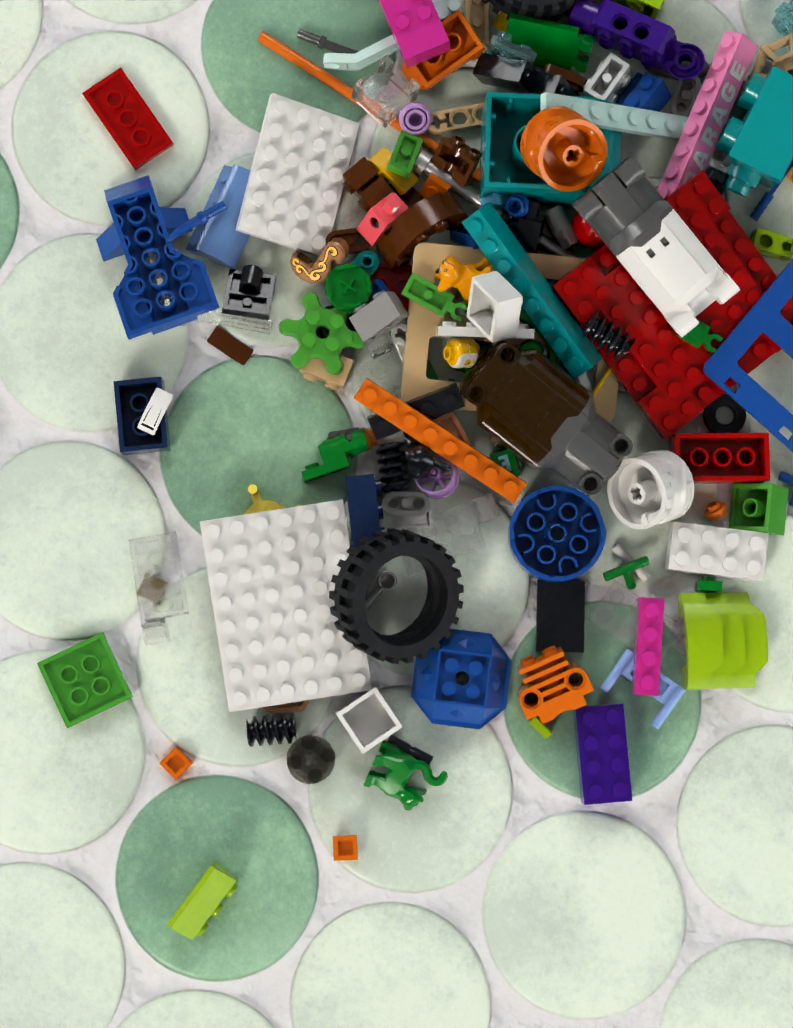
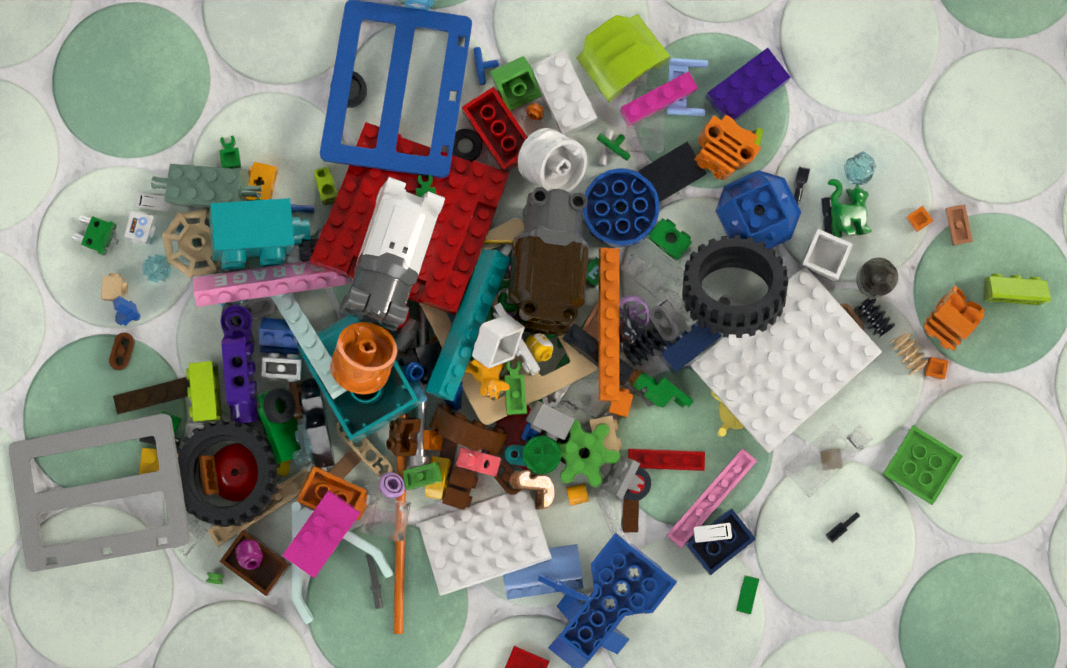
camera: 120 degrees left, 0 degrees up
black plate [222,265,276,320] -> none
black piece [582,309,636,361] -> none
green plate [695,576,722,592] -> none
none -> black tyre [263,388,295,423]
none -> medium nougat sticker [329,449,362,479]
none -> light orange brick [566,483,589,506]
none -> light grey plate [601,455,651,501]
none -> orange brick [608,387,633,418]
none -> red tile [628,449,705,471]
none -> green brick [647,218,692,262]
none -> bright pink plate [666,448,757,548]
none -> green sticker [736,575,759,614]
none -> black piece [794,166,810,204]
none -> black axle [825,512,860,543]
none -> clear light blue hair [844,151,876,185]
none -> tan piece [889,333,928,376]
none -> orange piece [923,285,985,351]
none -> nougat plate [945,204,973,246]

